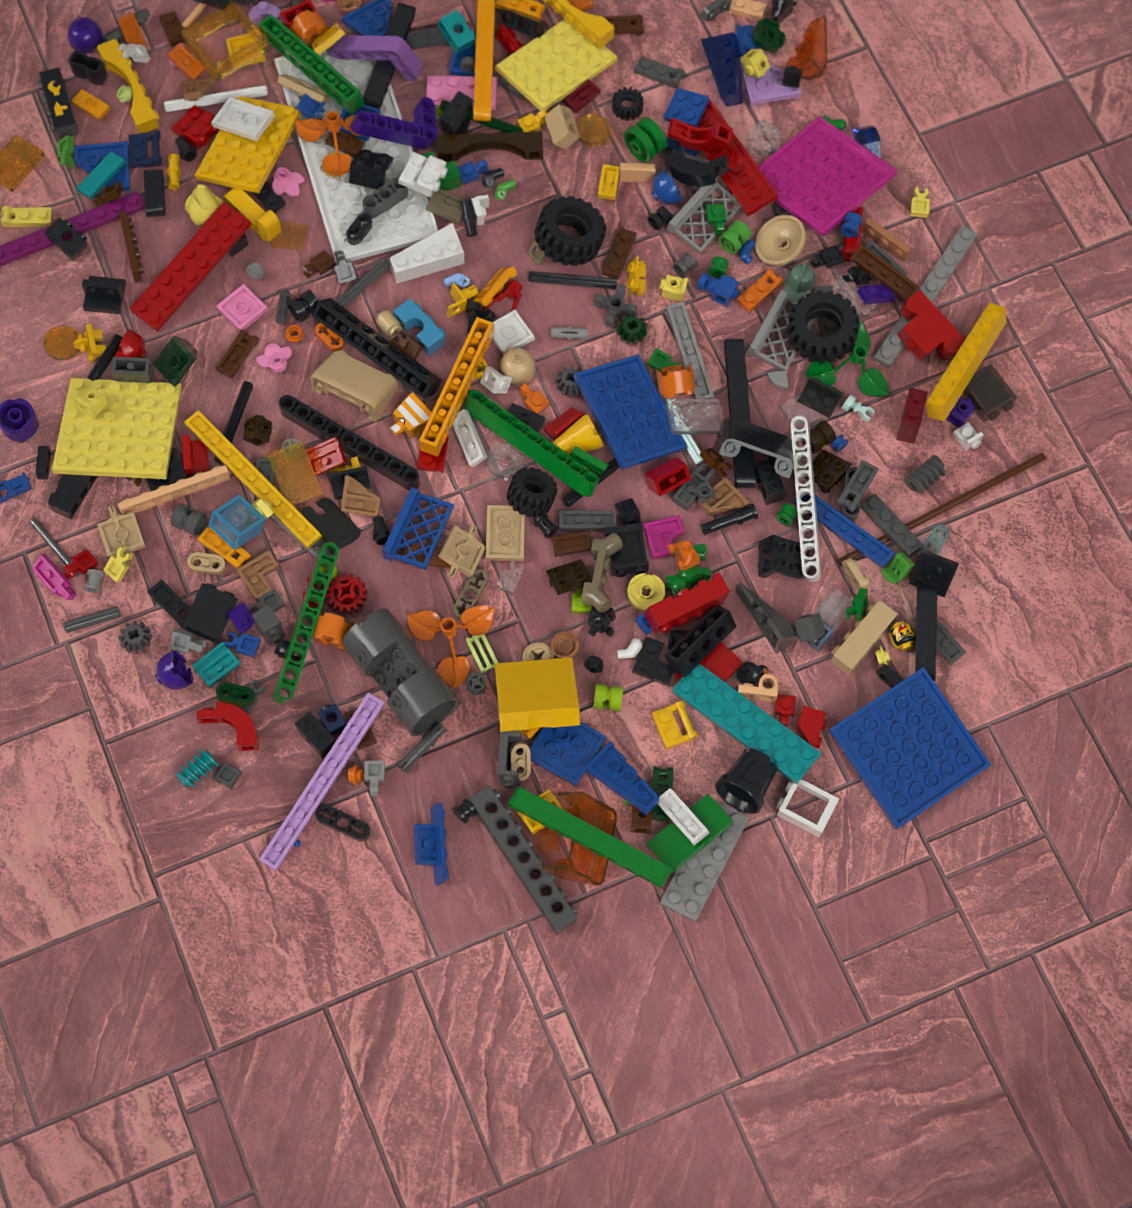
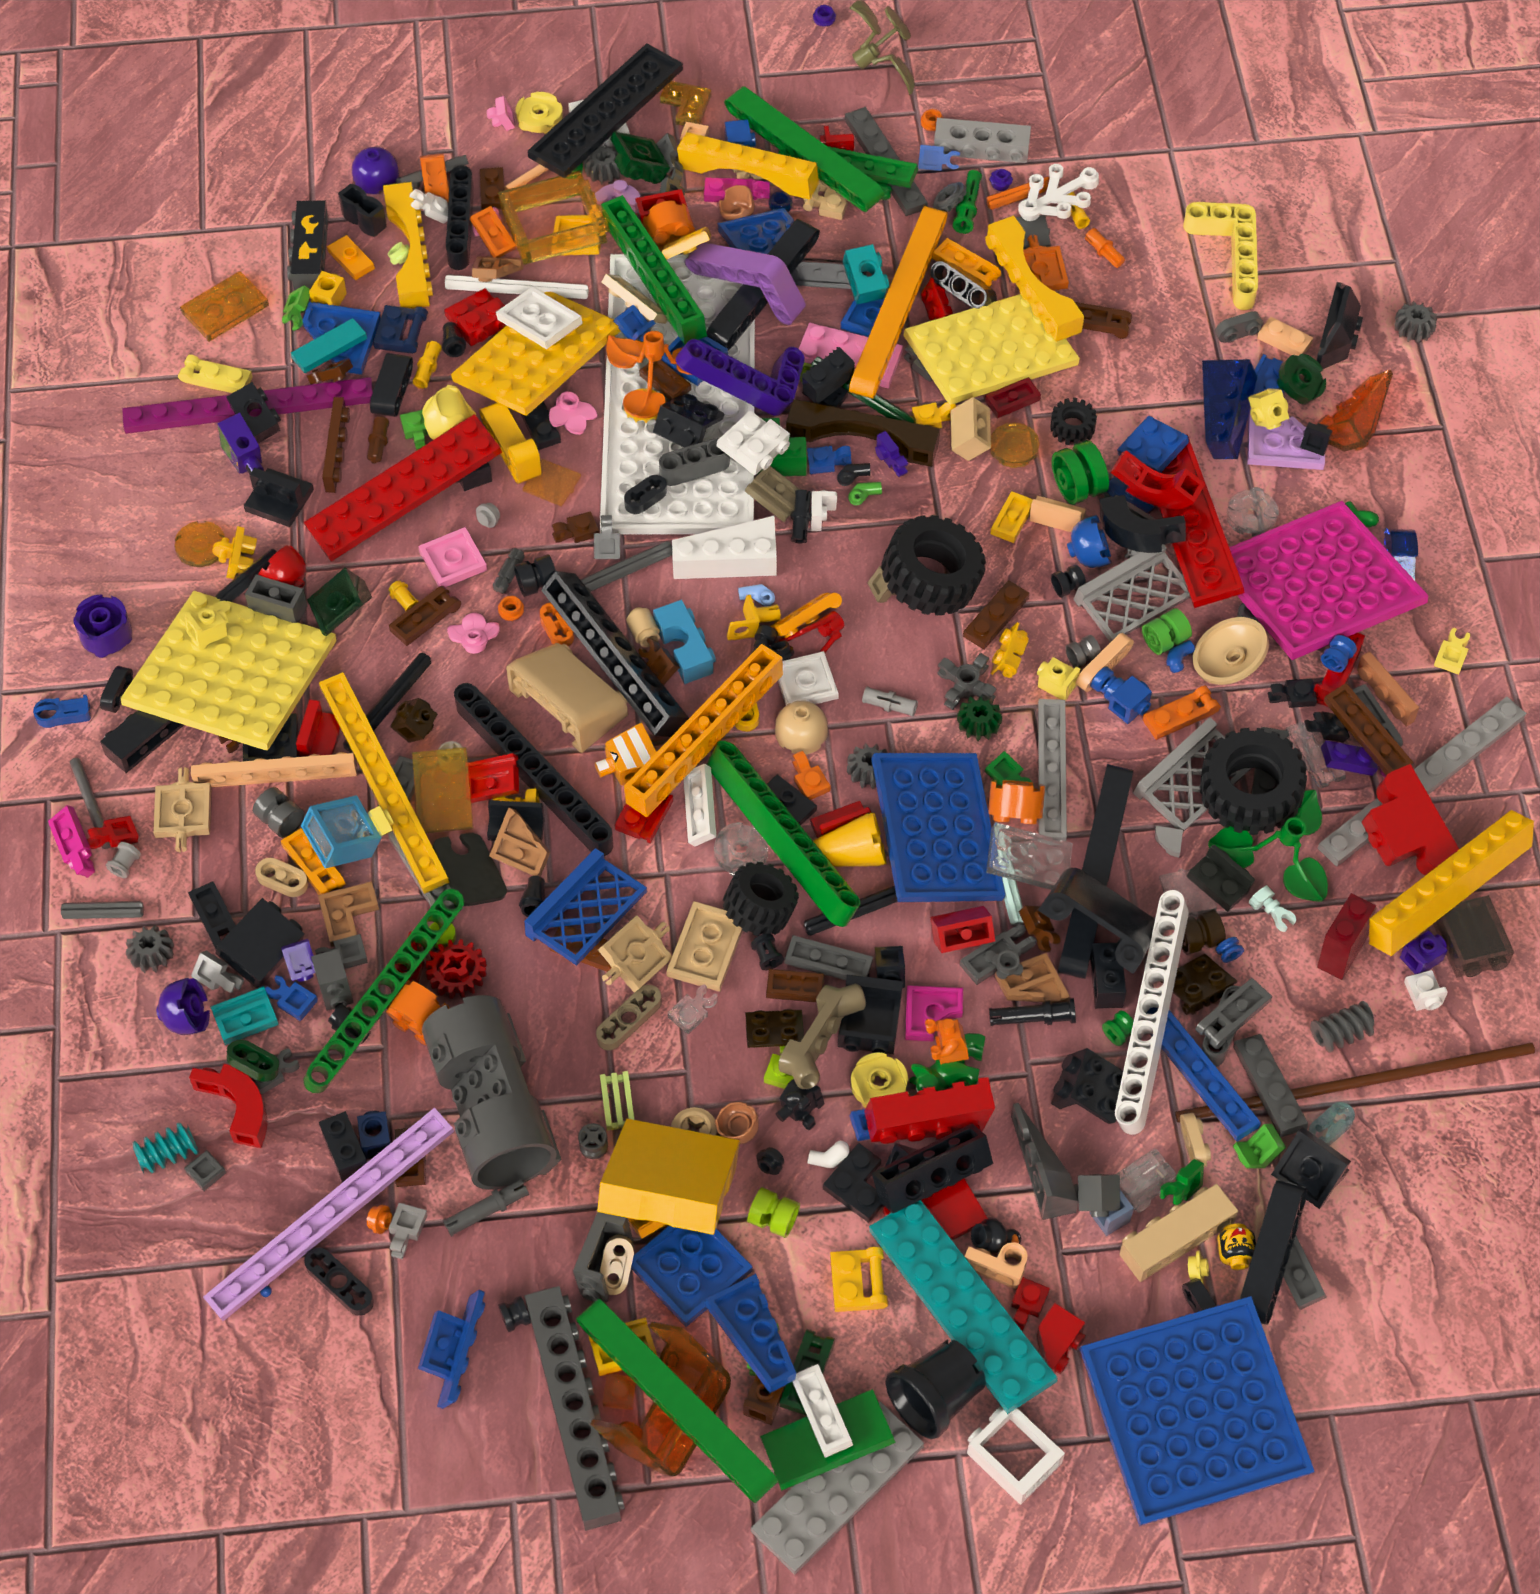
camera: 20 degrees right, 10 degrees down
light yellow plate [103,546,133,582] -> none
orange plant [407,606,495,688] -> none
dark grey hinge [460,56,475,72] -> none
white bracket [480,367,512,393] -> none
black axle [528,271,617,289] -> none
green tile [570,446,608,475] -> none
dark grey plate [634,56,685,89] -> none
green plate [705,204,727,235] -> none
green wheel [709,256,729,278] -> none
sand green piece [783,262,816,303] -> none
none -> dark purple torso [217,413,264,474]
none -> yellow brick [309,271,347,306]
none -> reddish brown axle [367,416,389,464]
none -> yellow pin [389,580,419,611]
none -> bright green plate [400,410,428,451]
none -> black beam [446,165,474,270]
none -> dark purple plate [875,431,908,477]
none -> light nougat beam [1076,633,1134,692]

